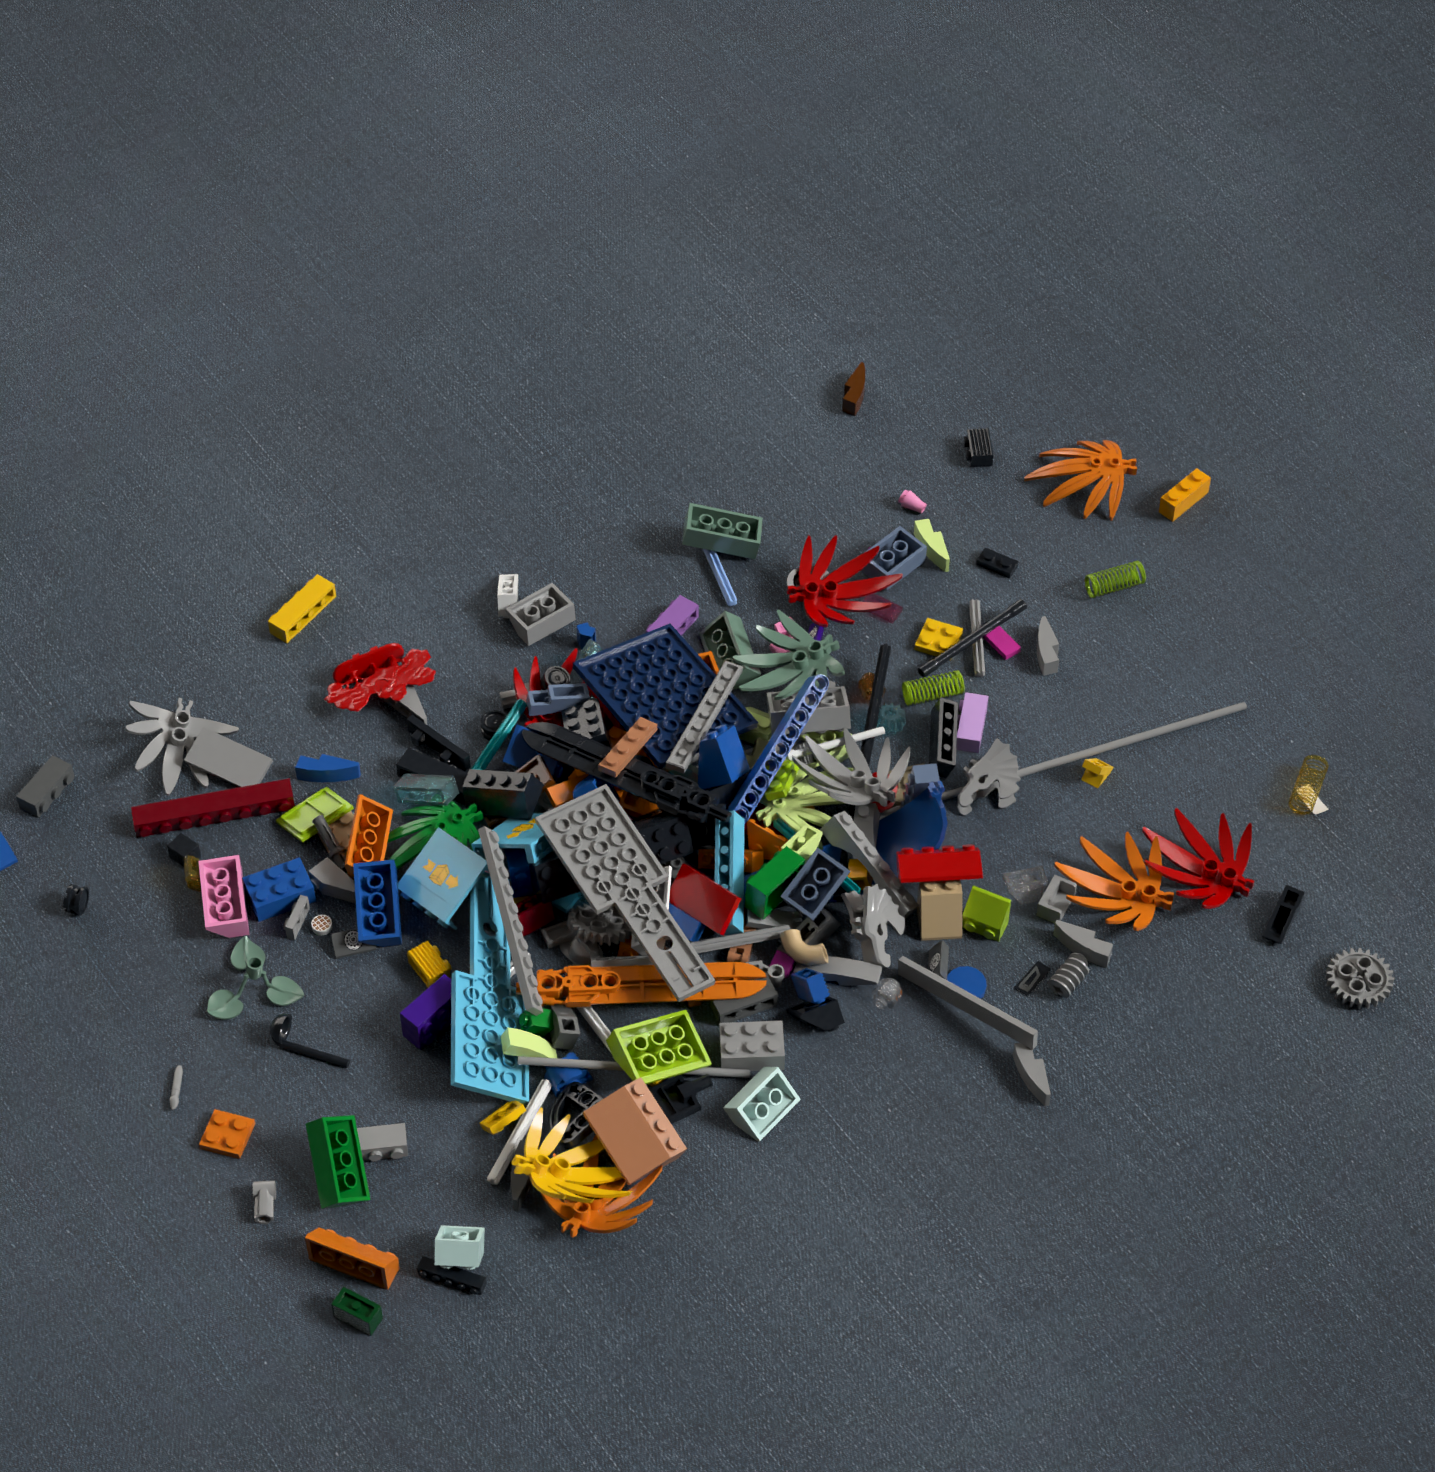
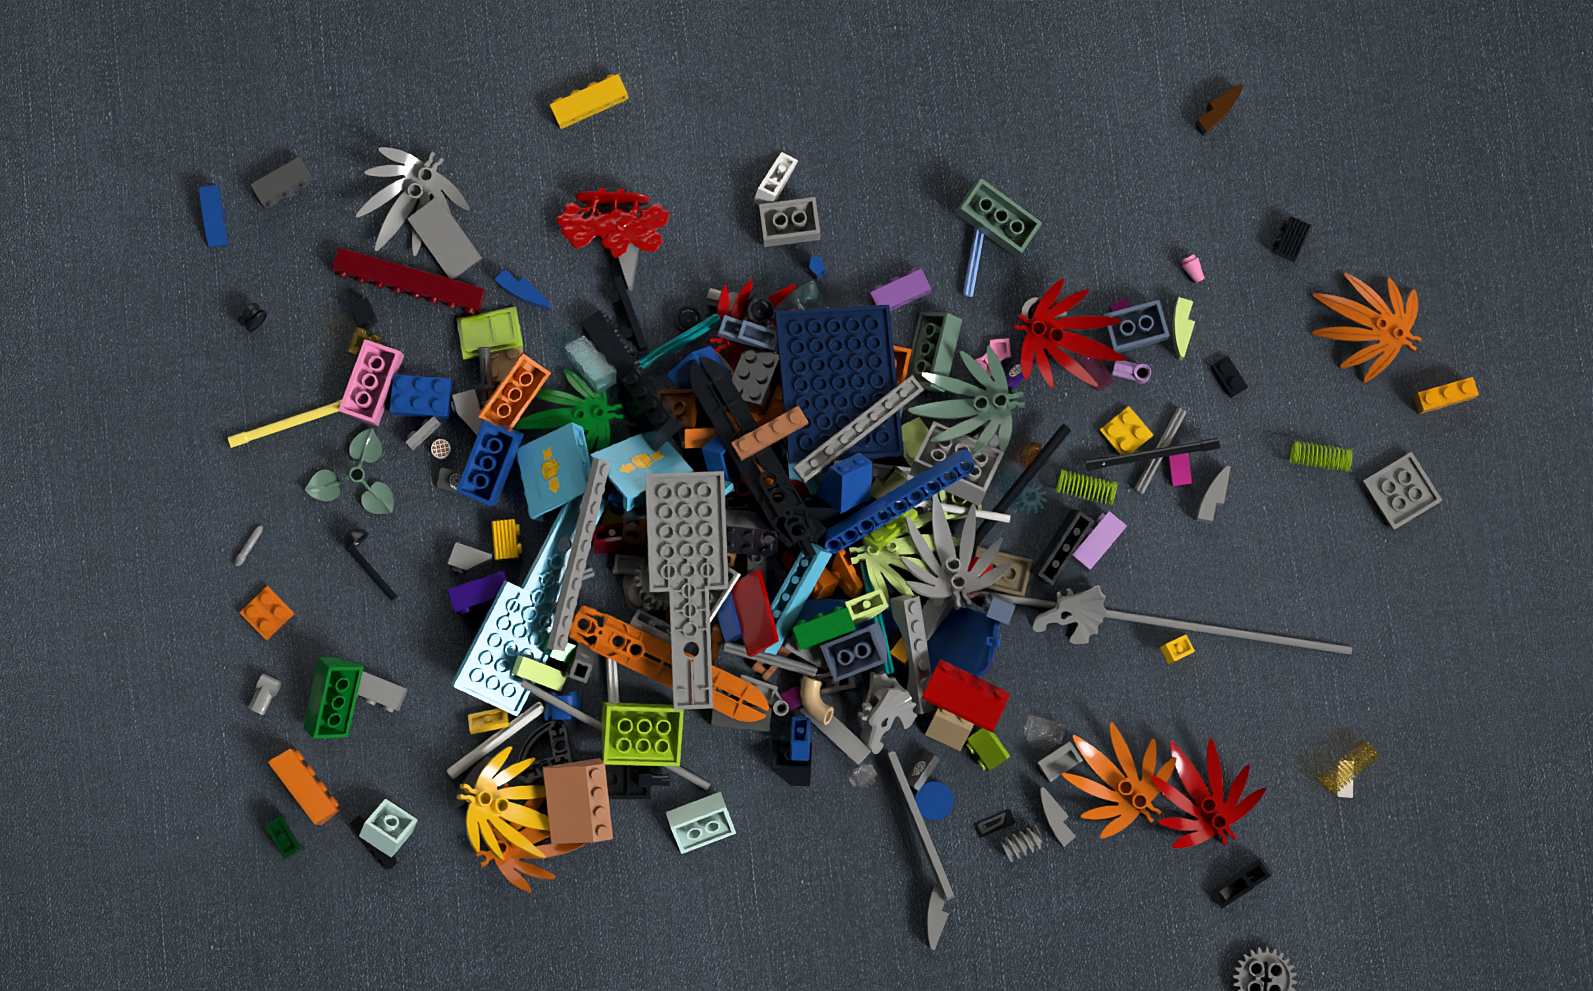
camera: 30 degrees right, 30 degrees up
light grey brick [719,1021,785,1071] -> none
none -> light yellow piece [228,399,342,448]
none -> light grey slope [448,542,494,574]
none -> lavender piece [1112,361,1151,384]
none -> light grey plate [1362,452,1443,531]

